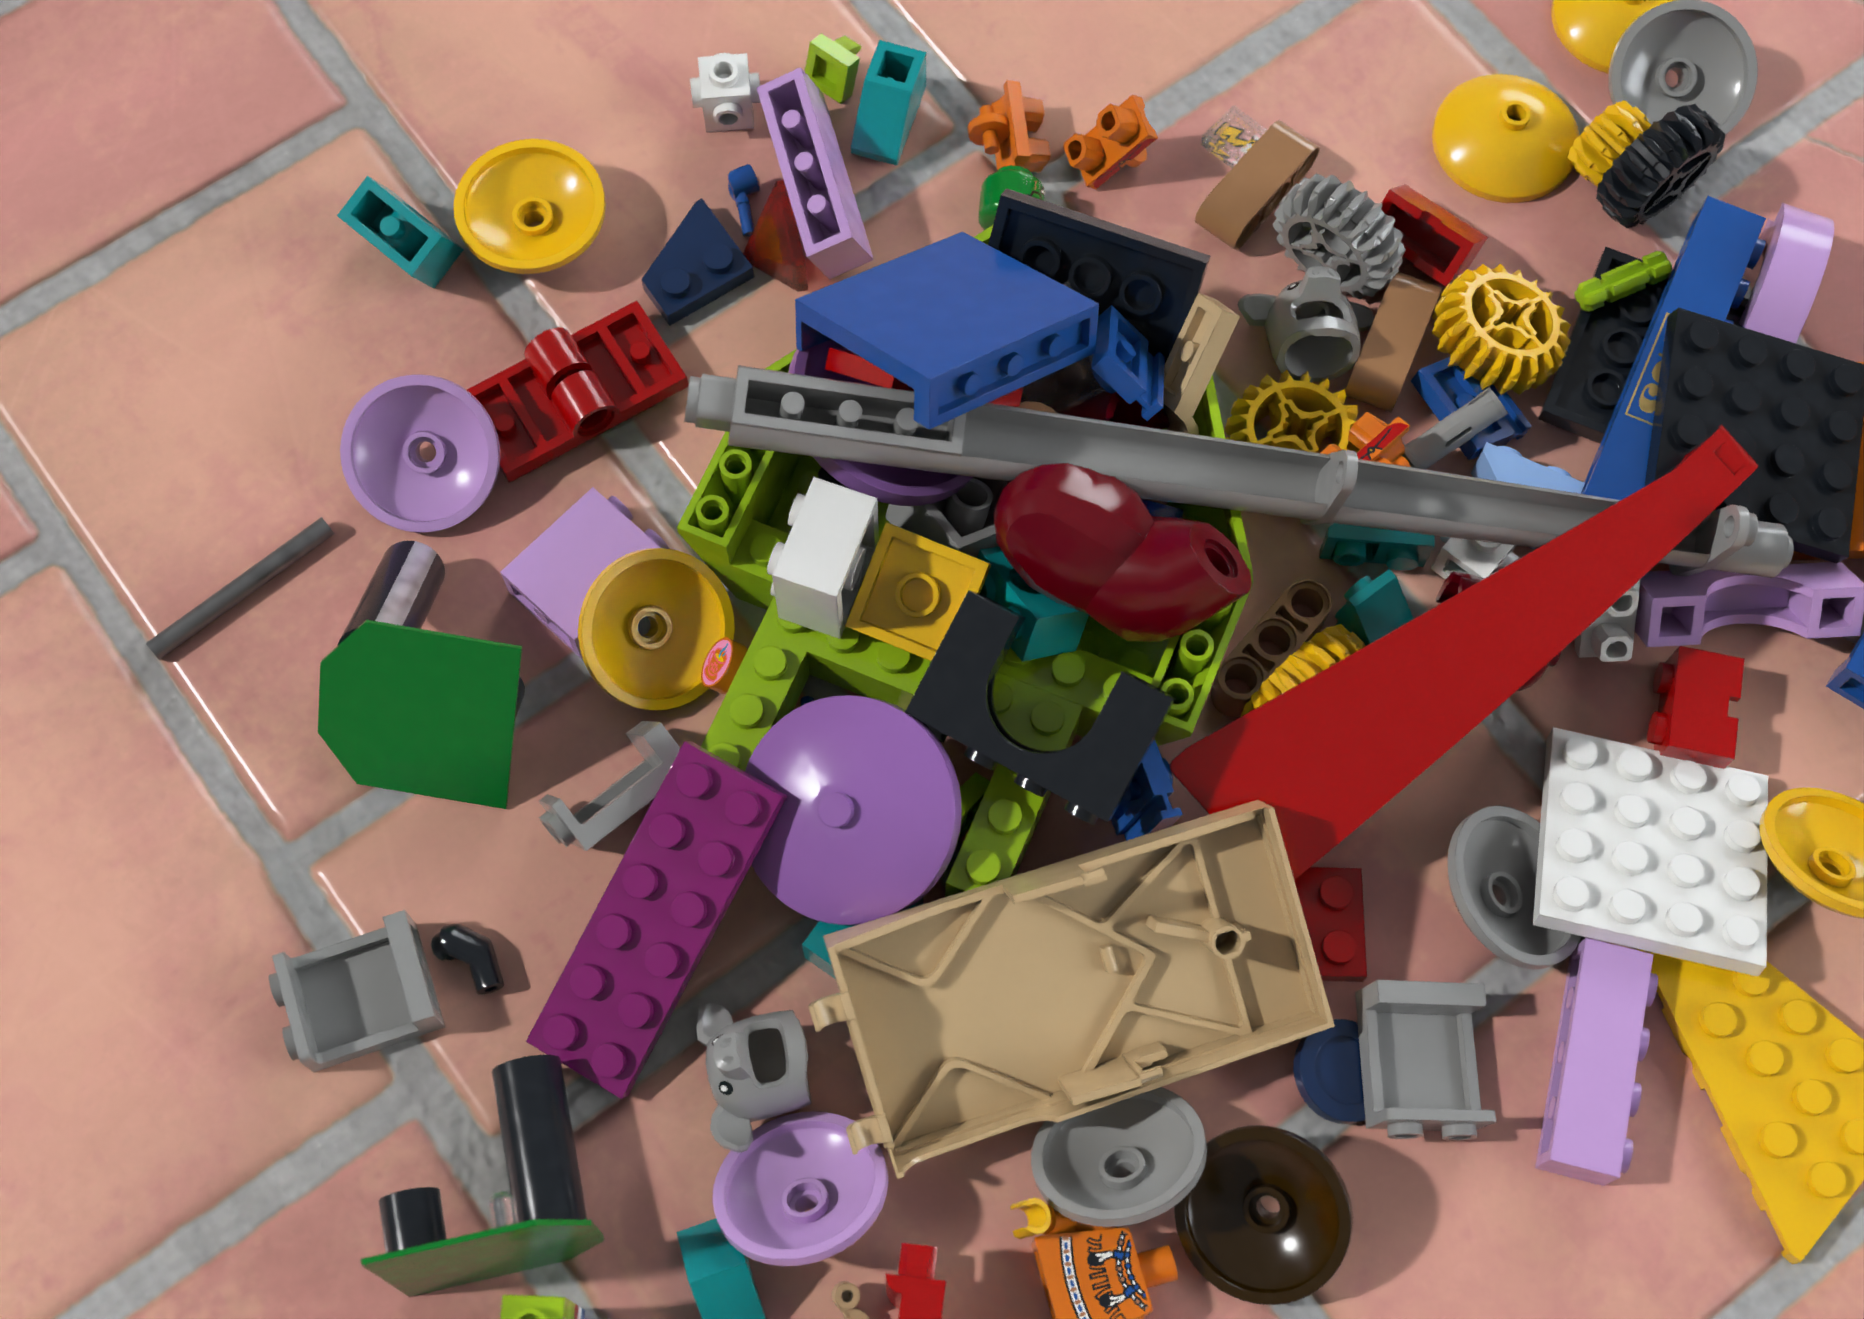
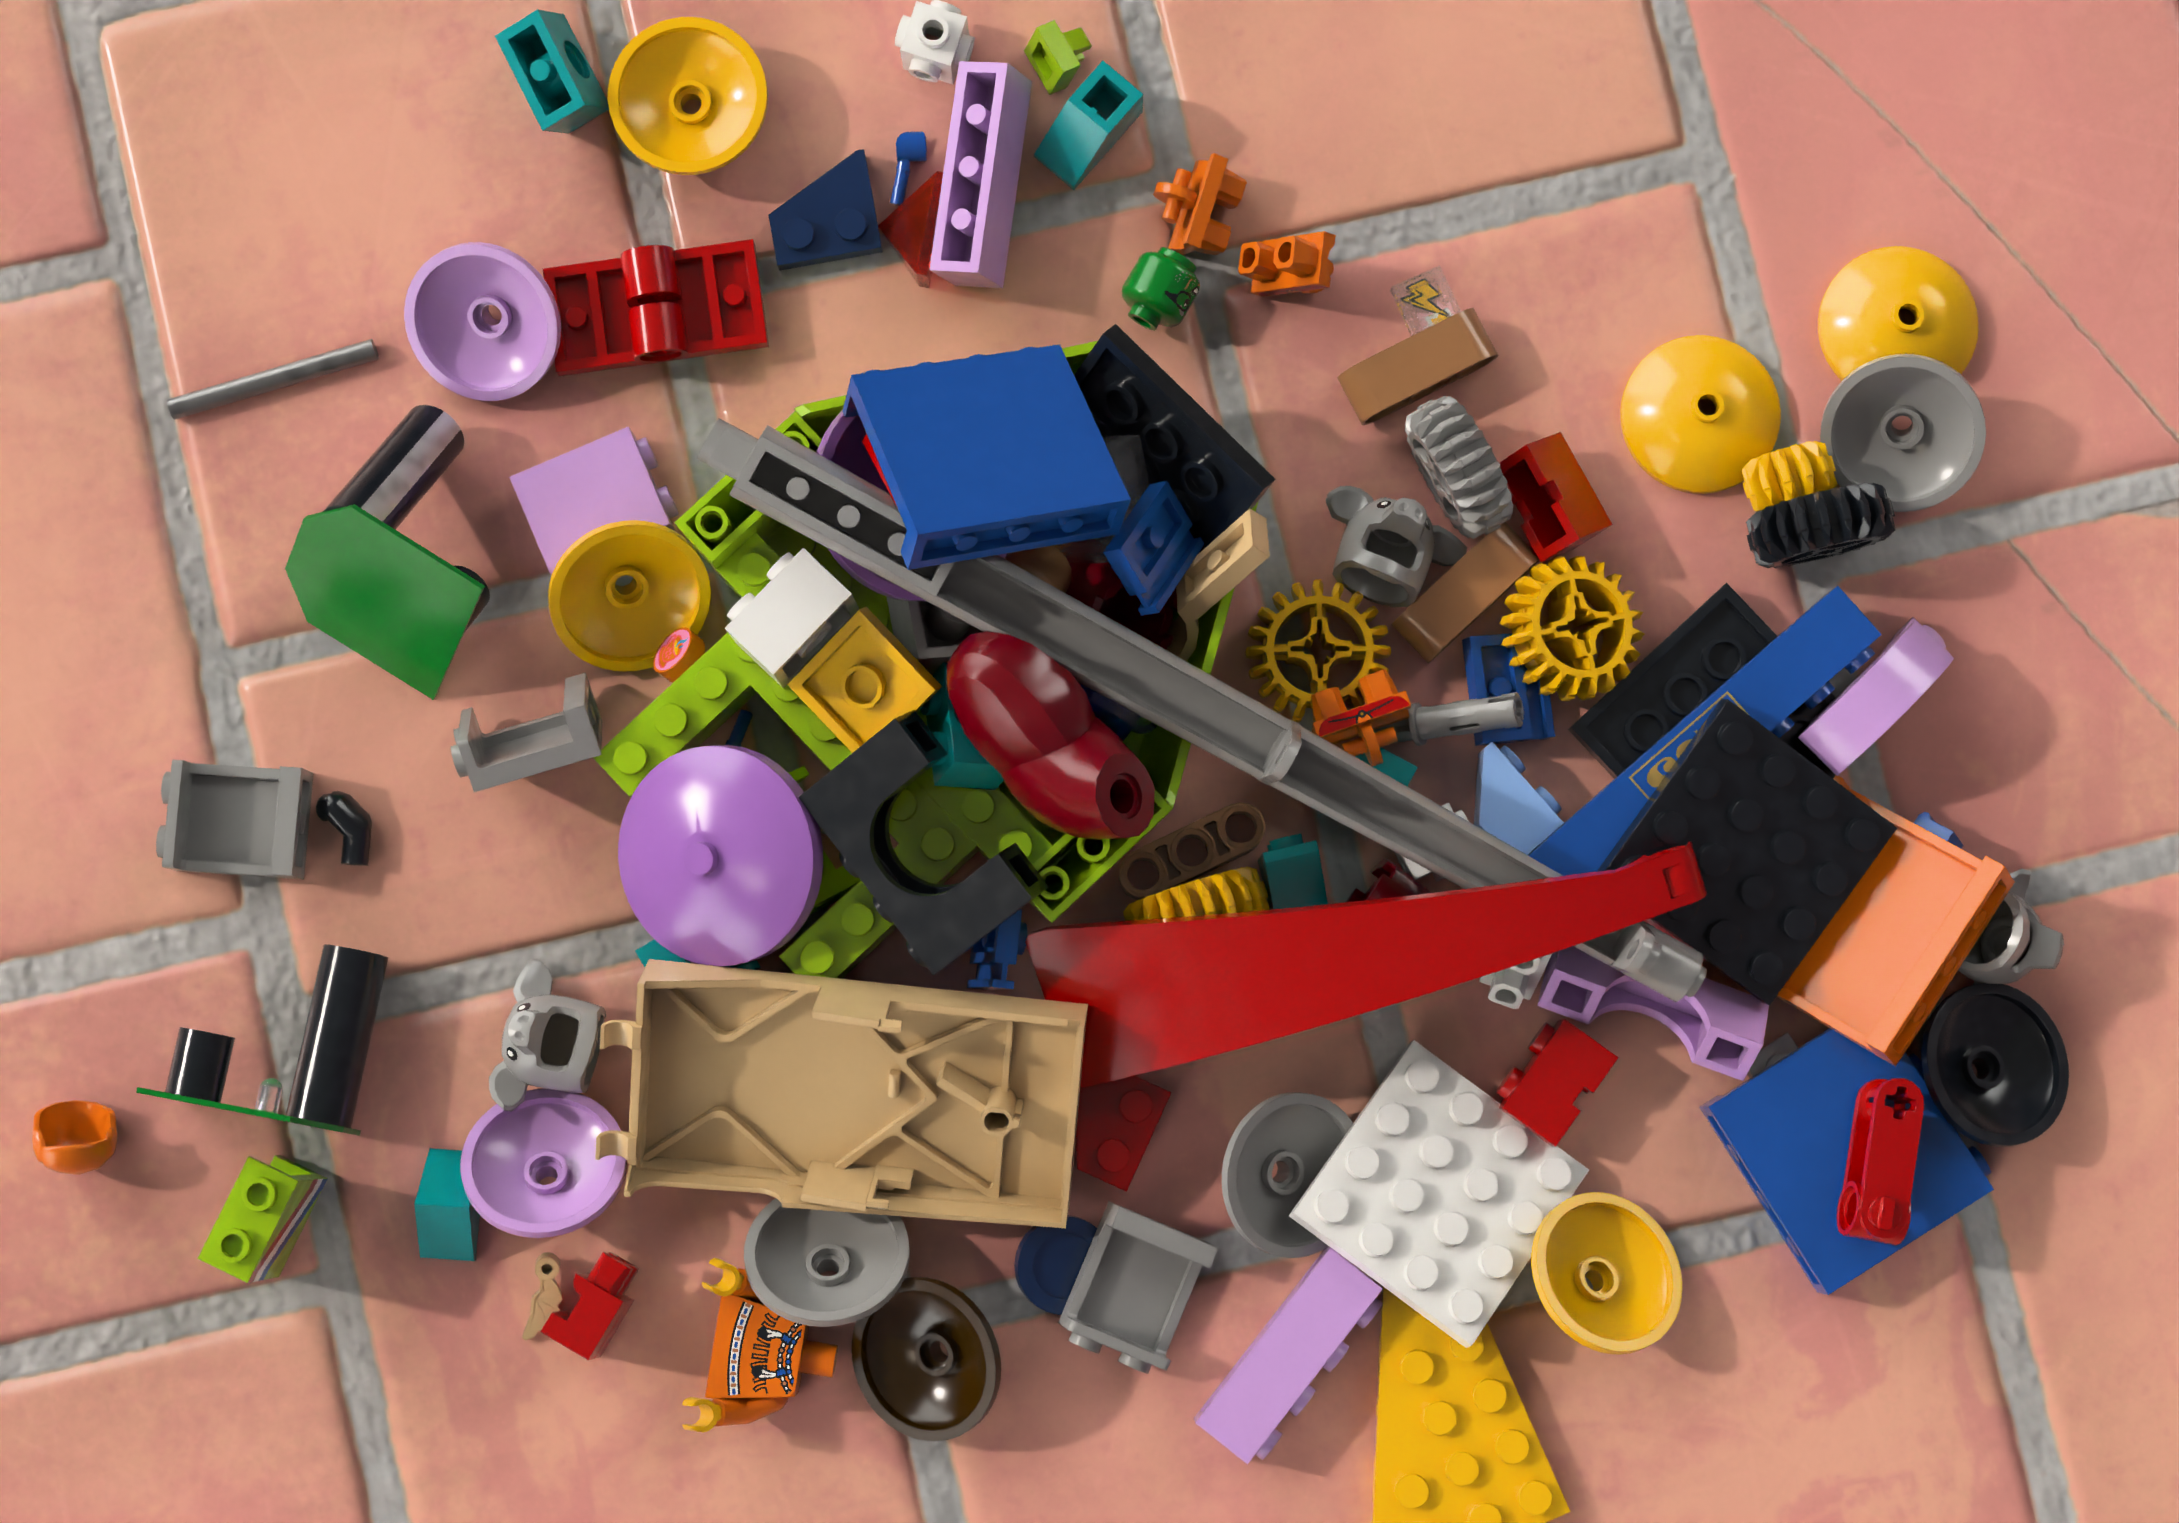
camera: 25 degrees right, 15 degrees up
magenta plate [526,741,787,1099] -> none
lime axle [1574,251,1672,312] -> none

